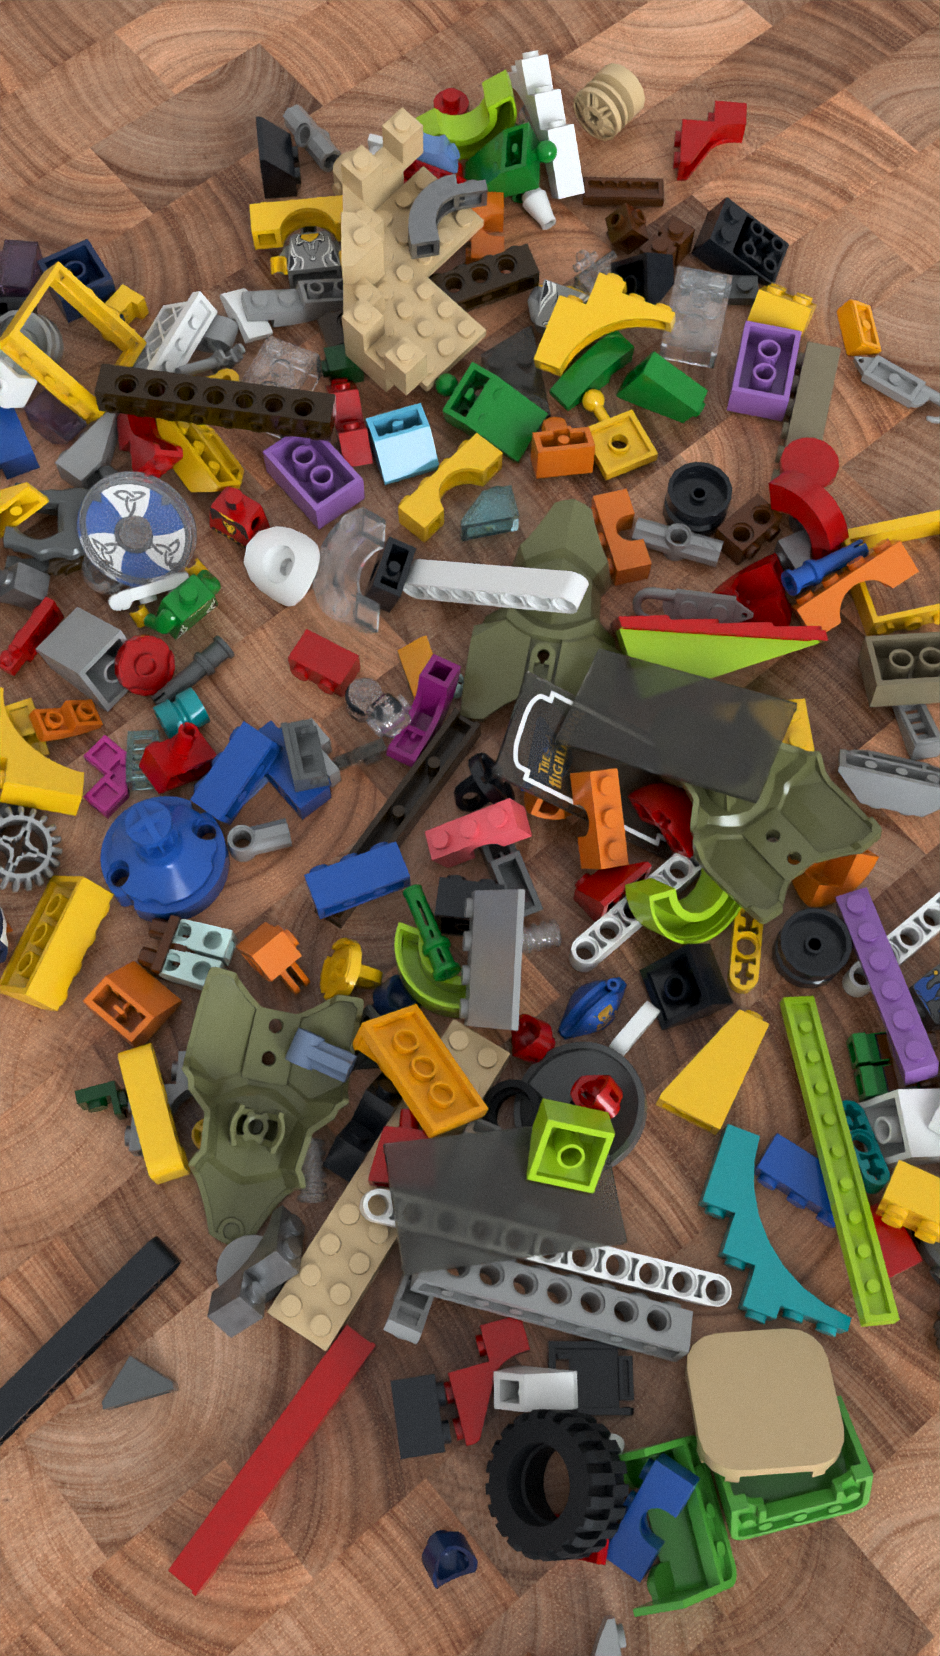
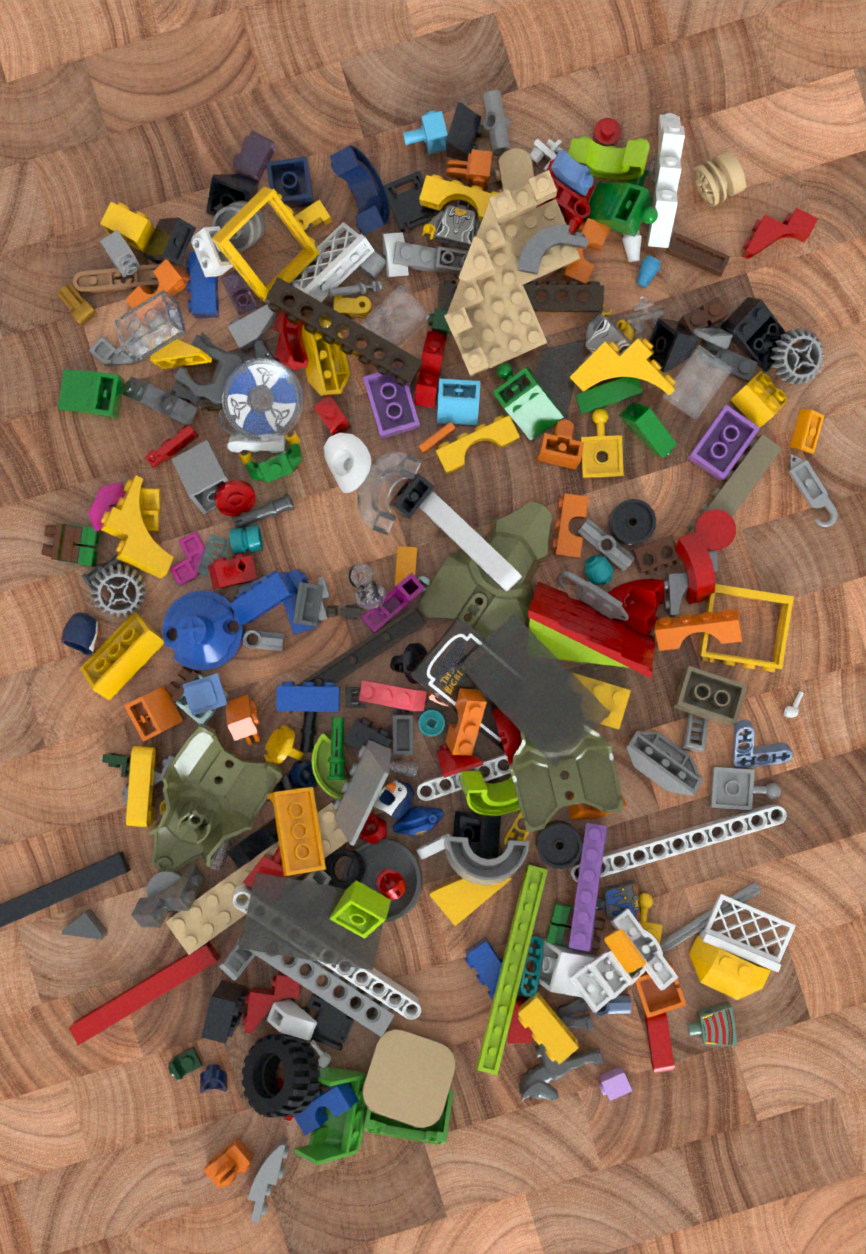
camera: 30 degrees right, 20 degrees up
orange slope [28,699,103,742] -> none
sand blue piece [285,1027,357,1083] -> none
red brick [288,629,361,697] -> none
clear light blue slope [460,485,519,541] -> none
reddish brown brick [605,203,649,255] -> none
teal arch [698,1124,852,1337] -> none
blue pin [781,539,869,596] -> none
none -> dark green bracket [168,1046,203,1081]
none -> medium blue piece [182,673,228,716]
none -> black pin [299,711,317,752]
none -> dark blue brick [329,145,390,236]
none -> clear smoke tile [346,687,367,708]
none -> piece [373,780,414,820]
none -> black container [384,170,438,233]
none -> medium azure brick [403,111,448,155]
none -> teal wheel [418,708,445,736]
none -> orange tile [419,422,456,455]
none -> light grey brick [444,837,529,885]
none -> orange brick [446,149,492,191]
none -> teal head [584,555,614,585]
none -> dark azure cone [636,255,661,288]
none -> light grey slope [693,327,733,349]
none -> light grey gear [770,328,826,385]

